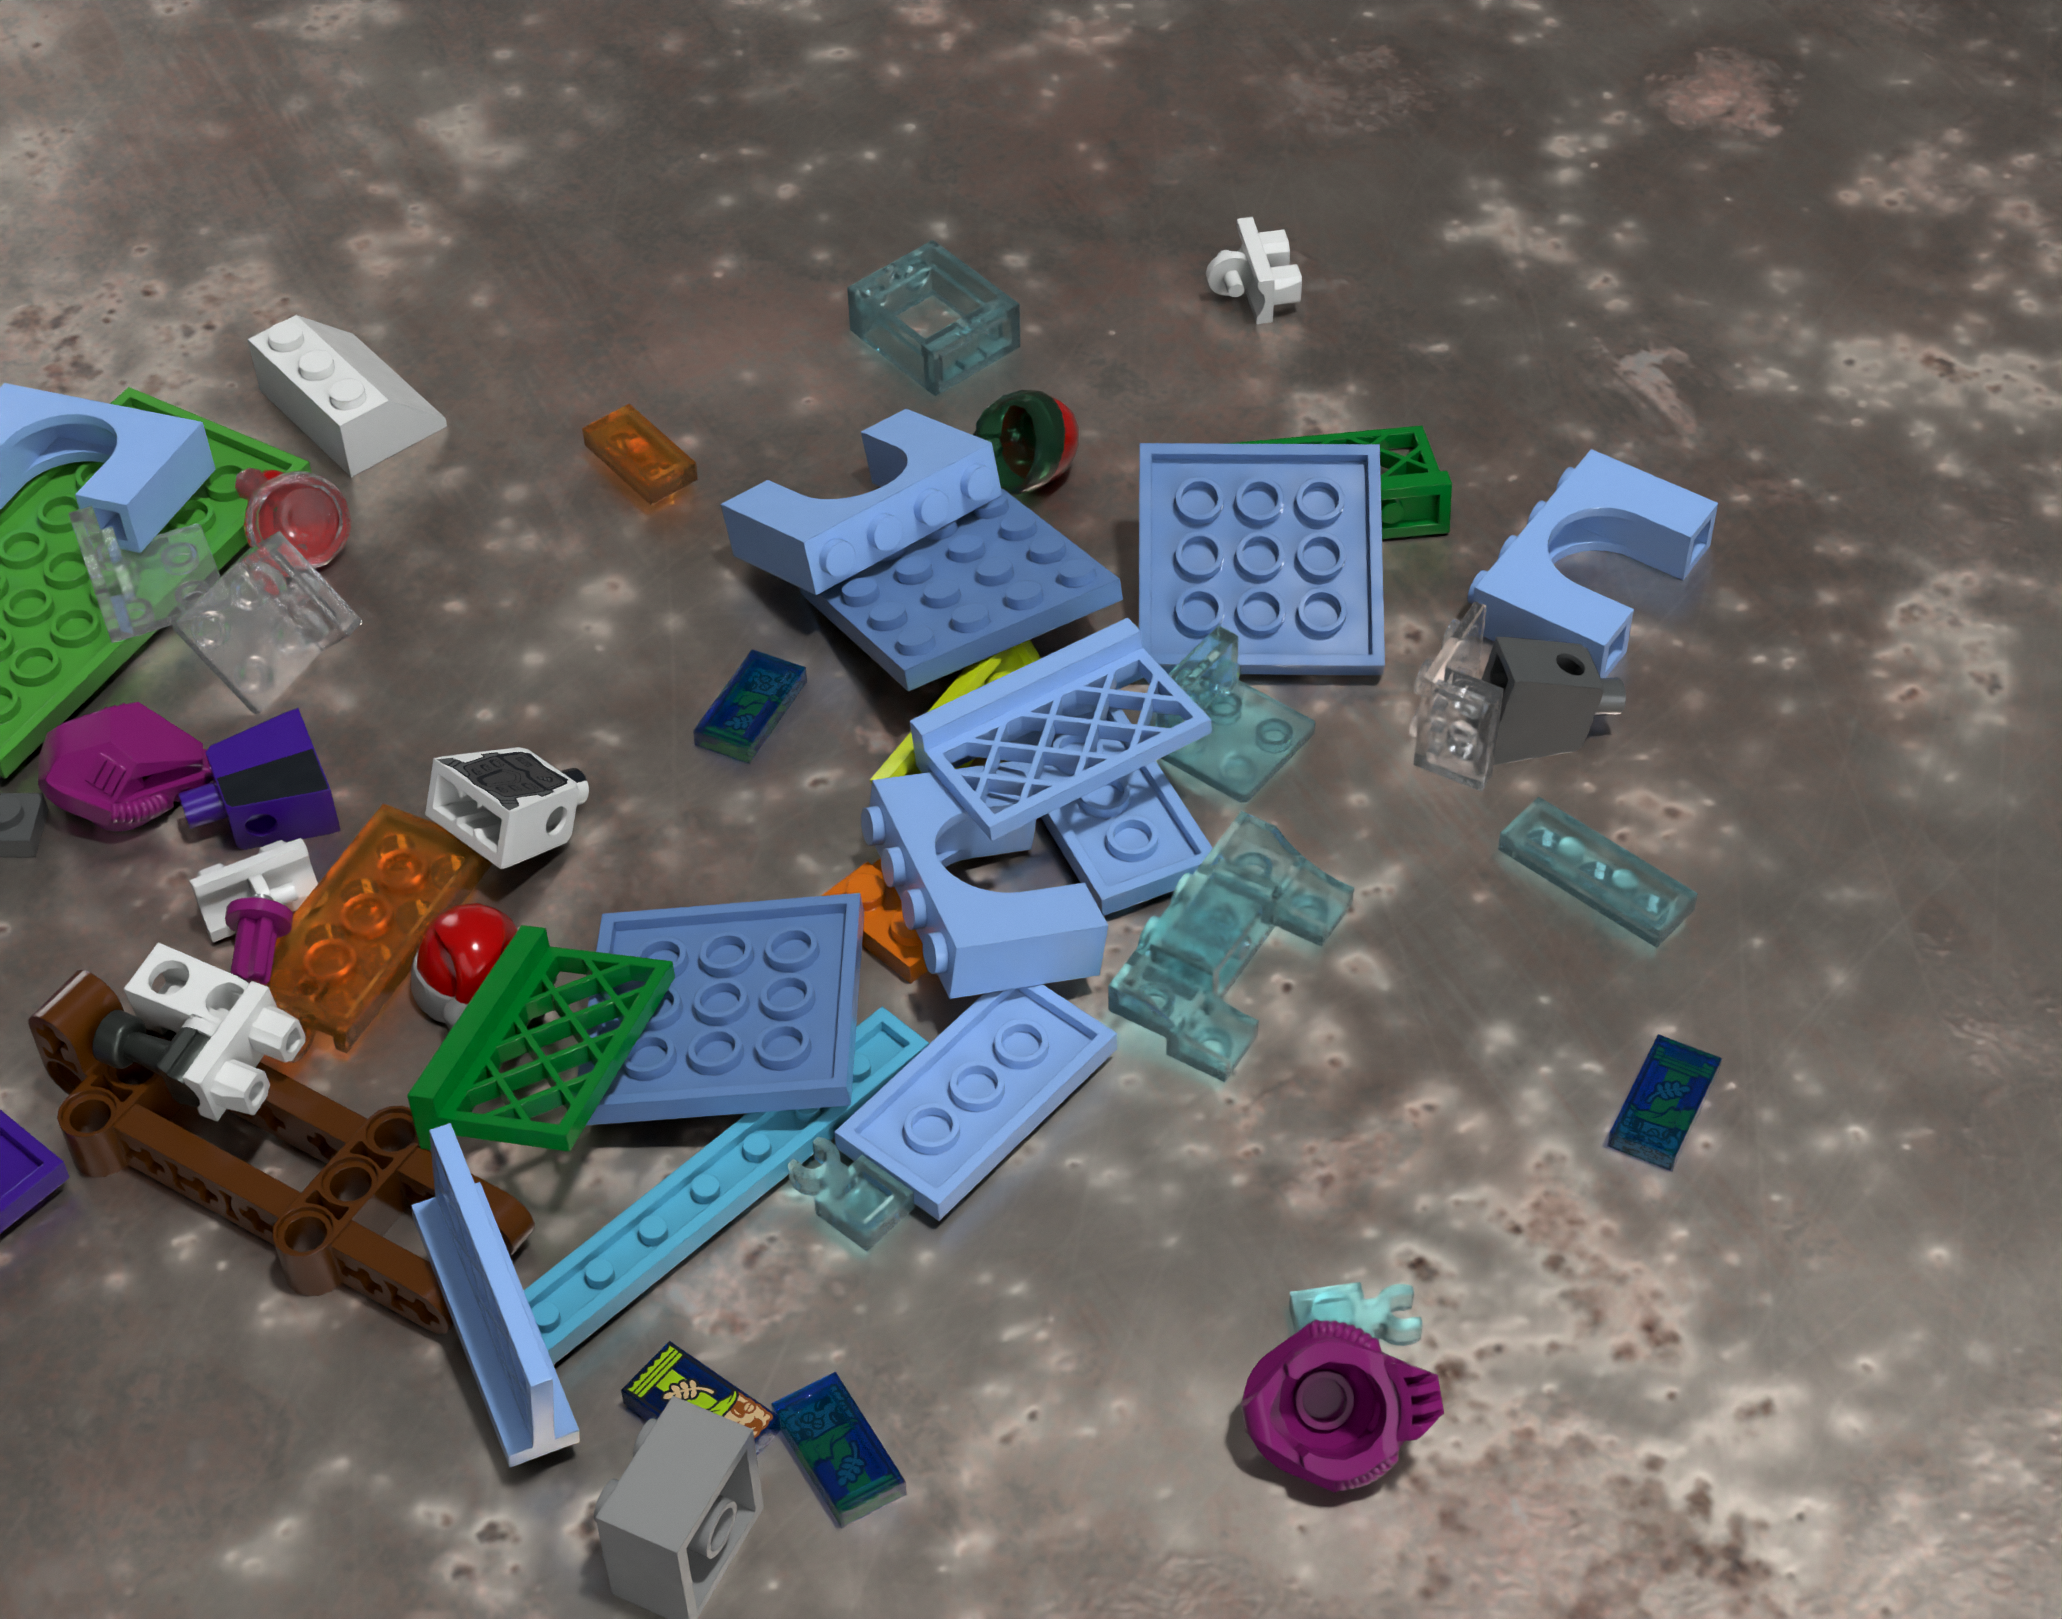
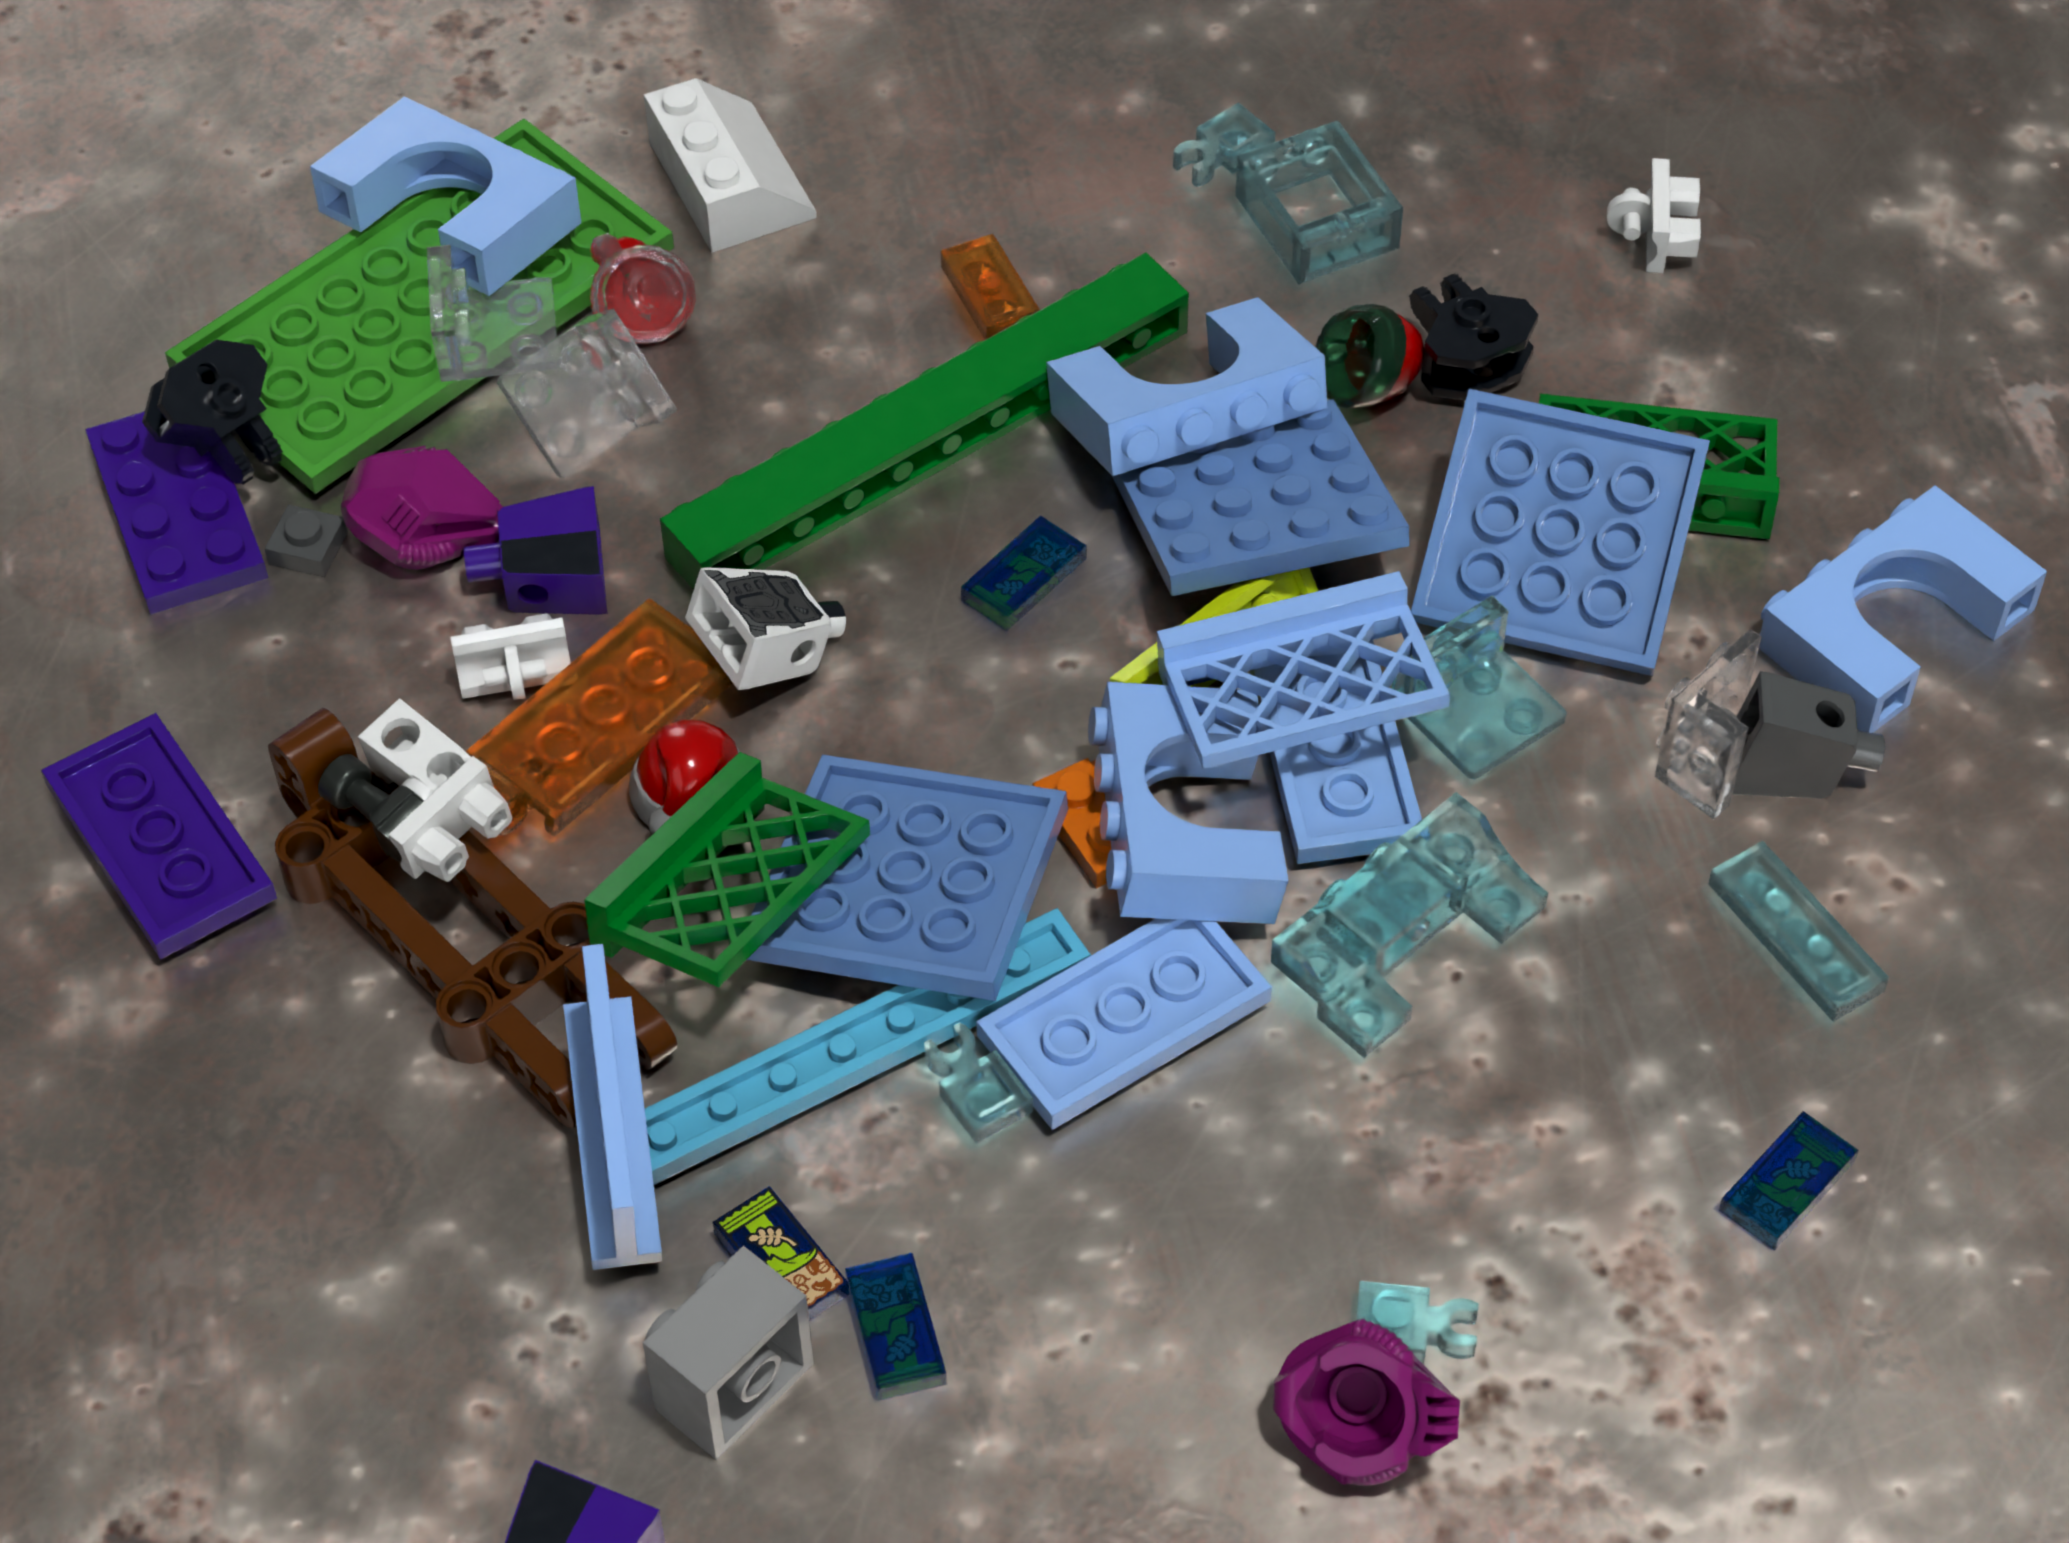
camera: 15 degrees right, 5 degrees up
magenta piece [225,894,293,986] -> none
none -> green brick [660,252,1189,590]
none -> clear light blue plate [1173,102,1276,187]
none -> black hinge [1409,273,1539,400]

